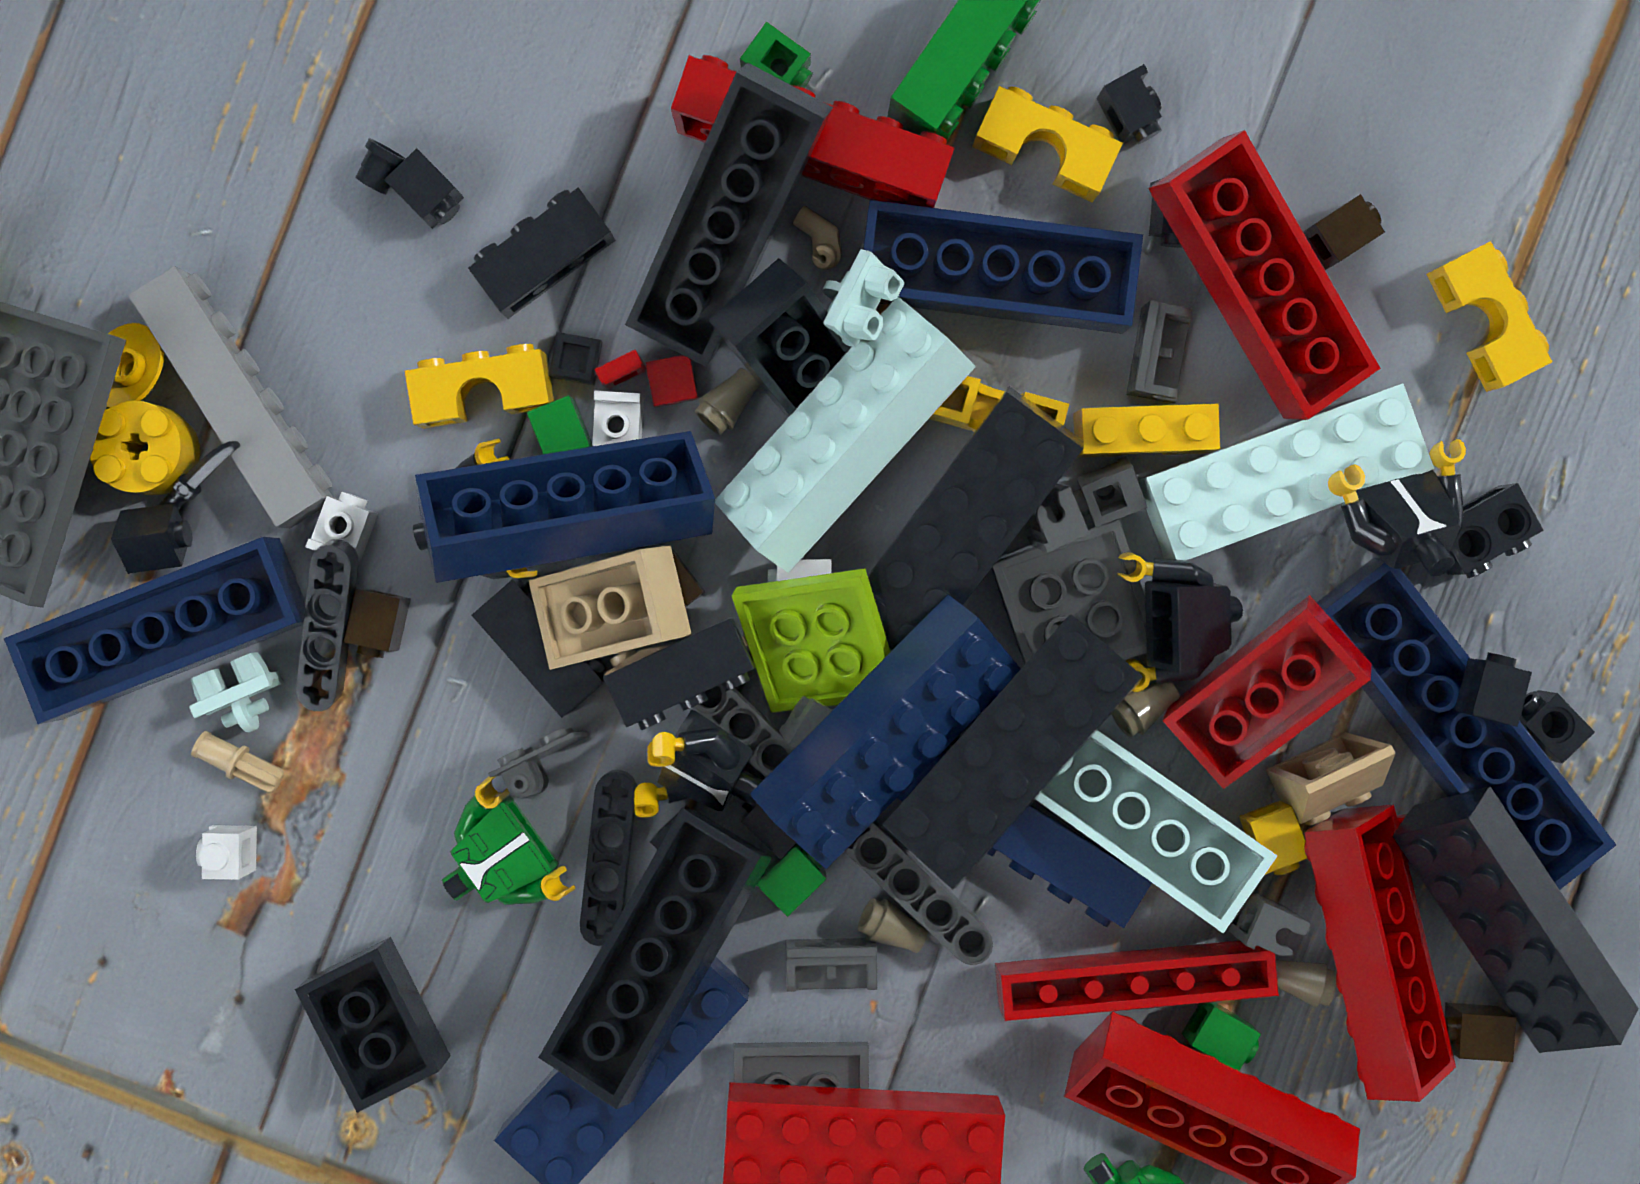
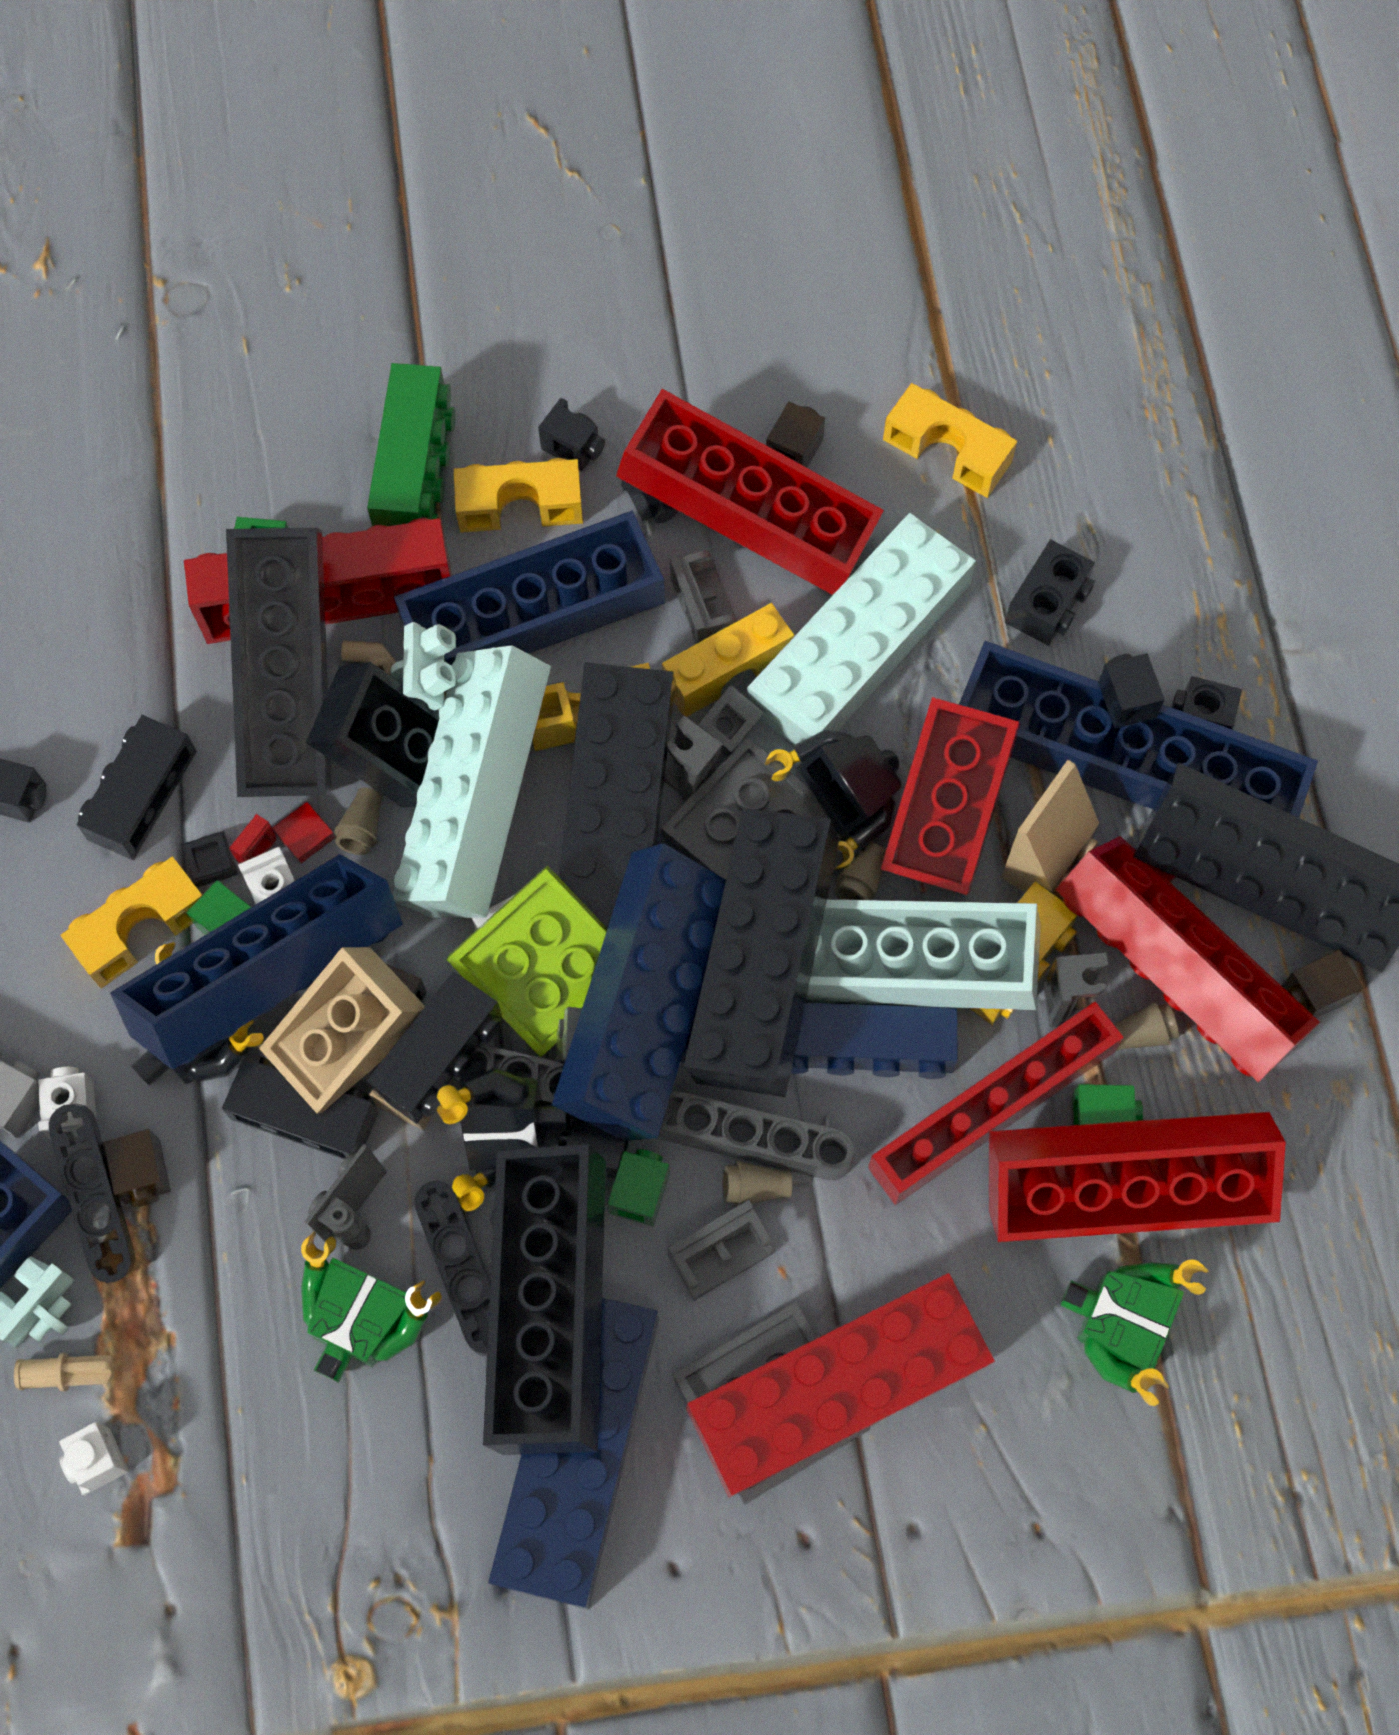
camera: 30 degrees left, 20 degrees down
black brick [295,937,451,1113] -> none
black torso [1328,439,1466,577] -> none

